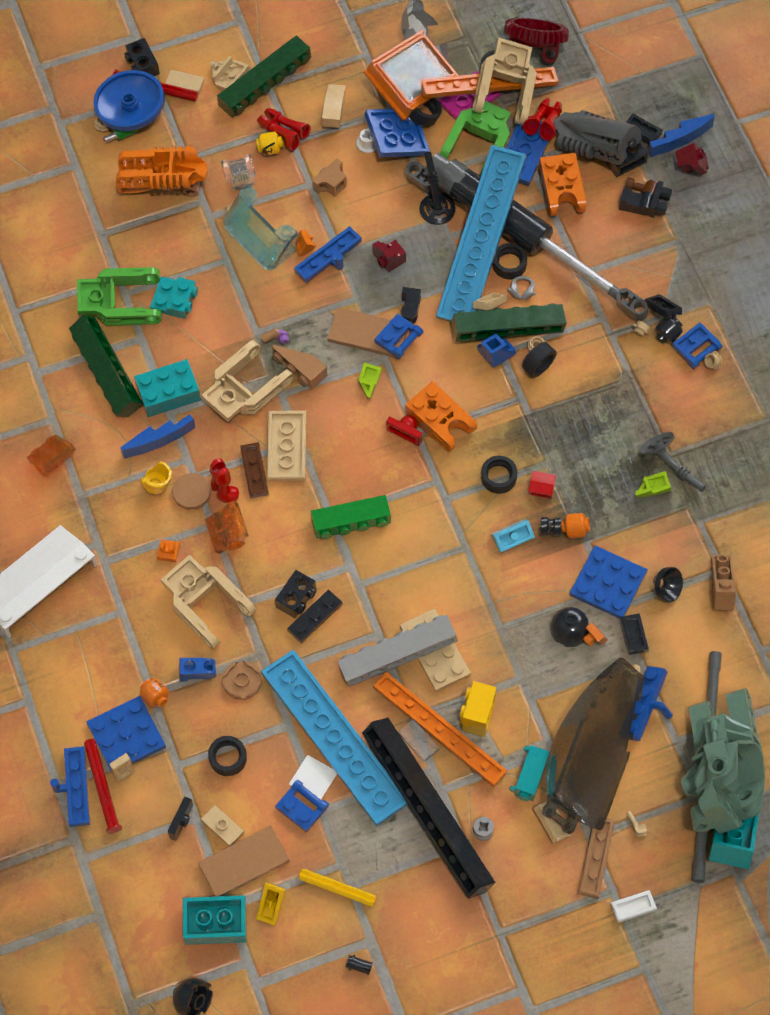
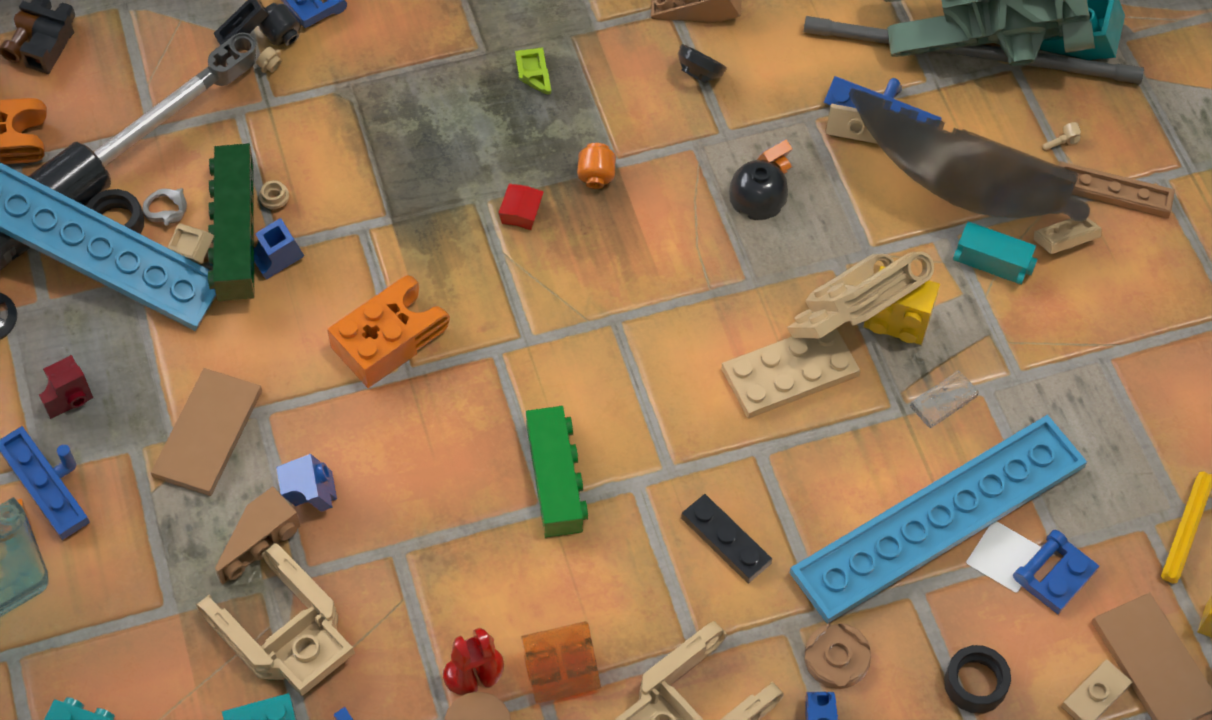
camera: 90 degrees left, 5 degrees down
reddish brown tile [240,442,269,499] -> none
arm [261,328,289,344] -> none
tan tile [267,411,306,482] -> none
black brick [275,570,317,618] -> none
light grey brick [338,615,458,687] -> none
lime slope [358,362,382,399] -> none
black brick [362,717,496,899] -> none
orange plate [373,672,507,787] -> none
blue plate [374,313,424,359] -> none
red tile [386,415,423,446] -> none
black leg [401,287,421,324] -> none
light grey wheel [473,817,494,841] -> none
black tyre [481,455,518,494] -> none
medium azure slope [491,519,535,553] -> none
black tyre [522,342,557,378] -> none
black wheel [541,517,561,537] -> none
blue plate [569,545,648,619] -> none
white tile [610,890,657,923] -> none
black plate [620,613,649,655] -> none
dark grey dish [639,432,706,492] -> none
none -> brick [276,454,337,512]
none -> tan plate [787,252,934,339]

